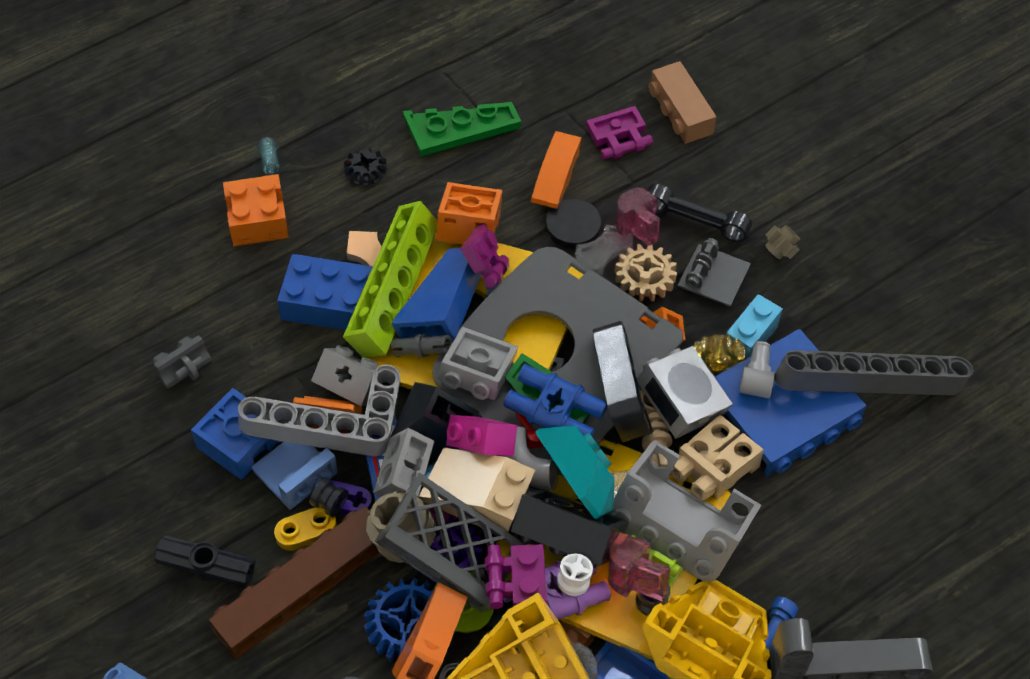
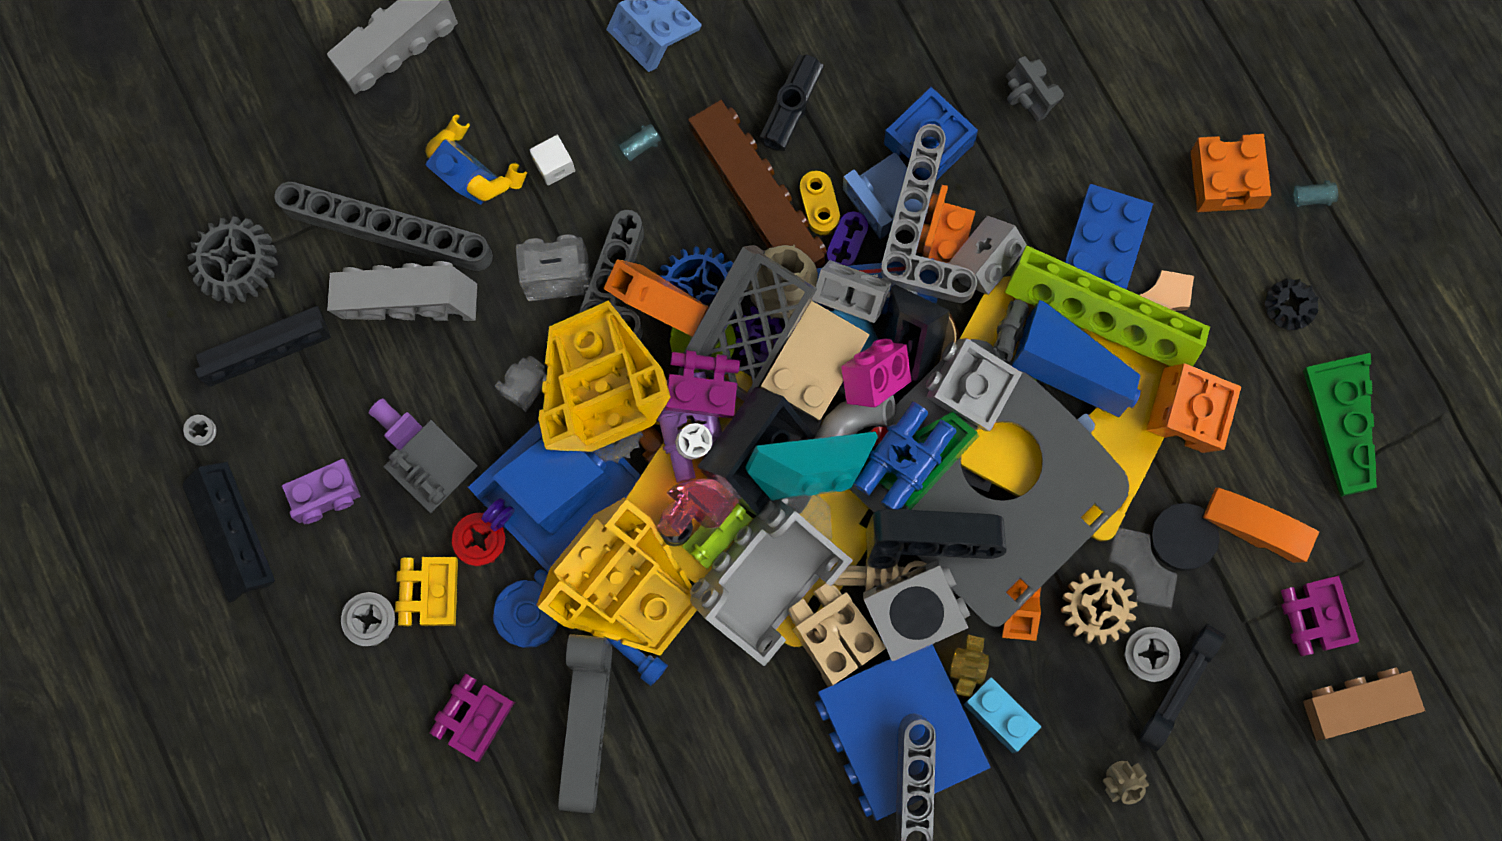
camera: 105 degrees right, 20 degrees up
black wheel [309,478,348,517] -> none
magenta plate [460,224,509,288] -> none
clear pink brick [615,186,660,246] -> none
dark grey hinge [677,238,751,307] -> none
light grey pin [739,341,774,399] -> none
none -> light grey gear [1124,627,1180,682]

